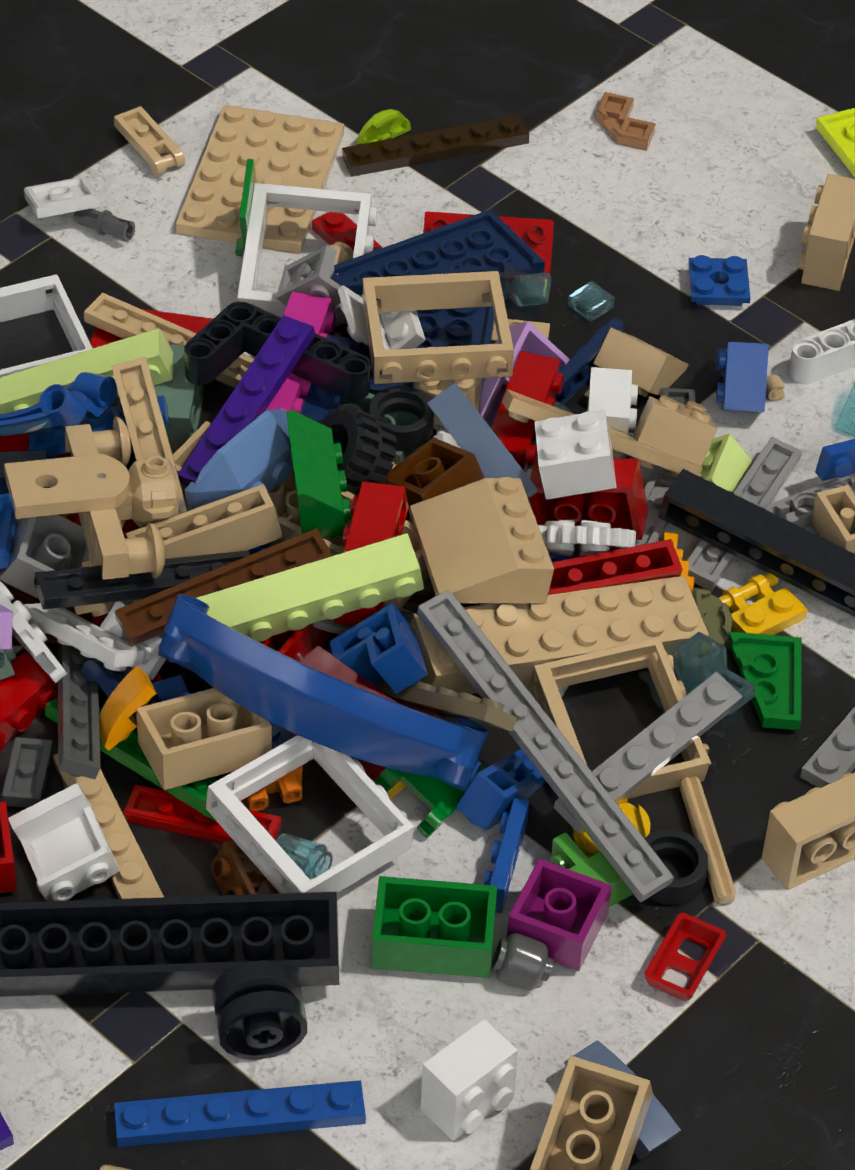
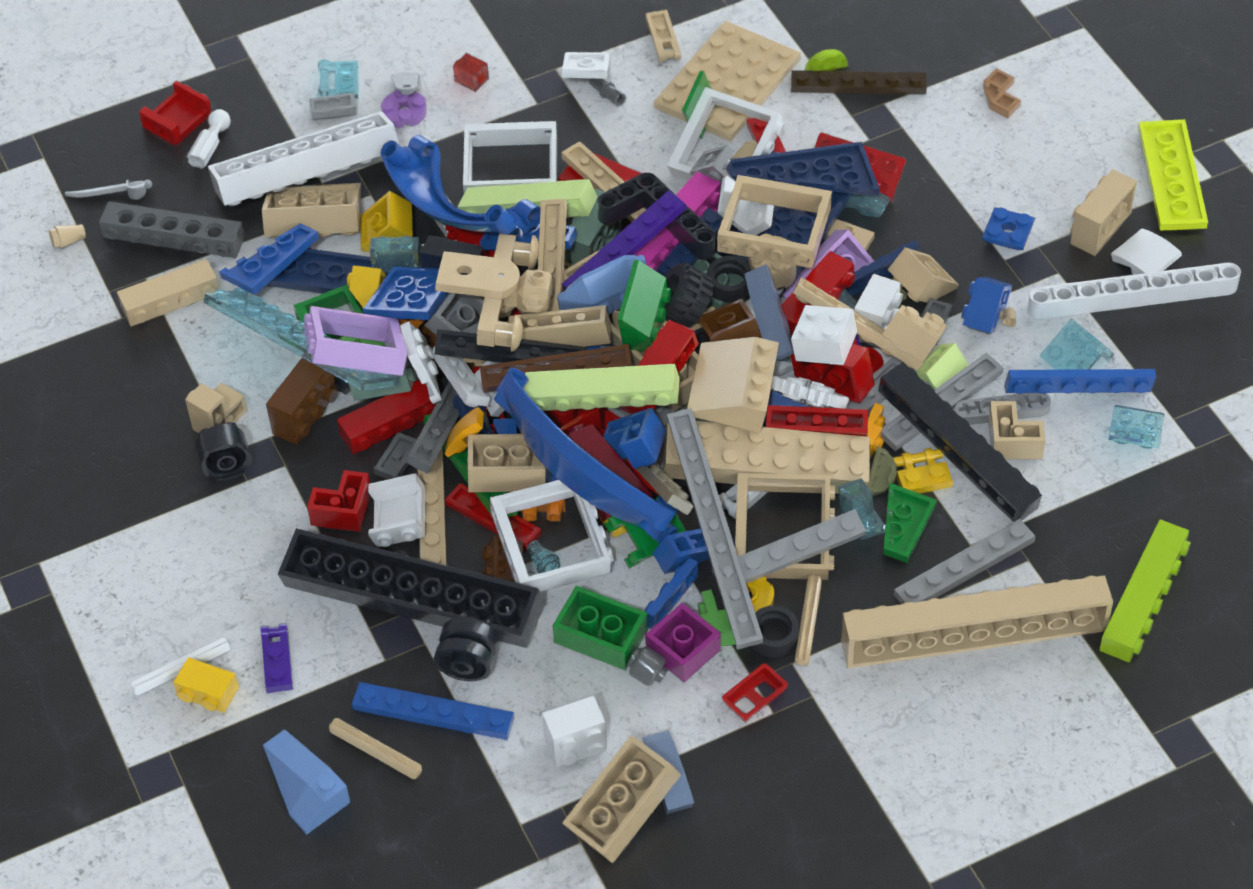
camera: 25 degrees right, 5 degrees up
clear light blue plate [568,281,615,322] -> none

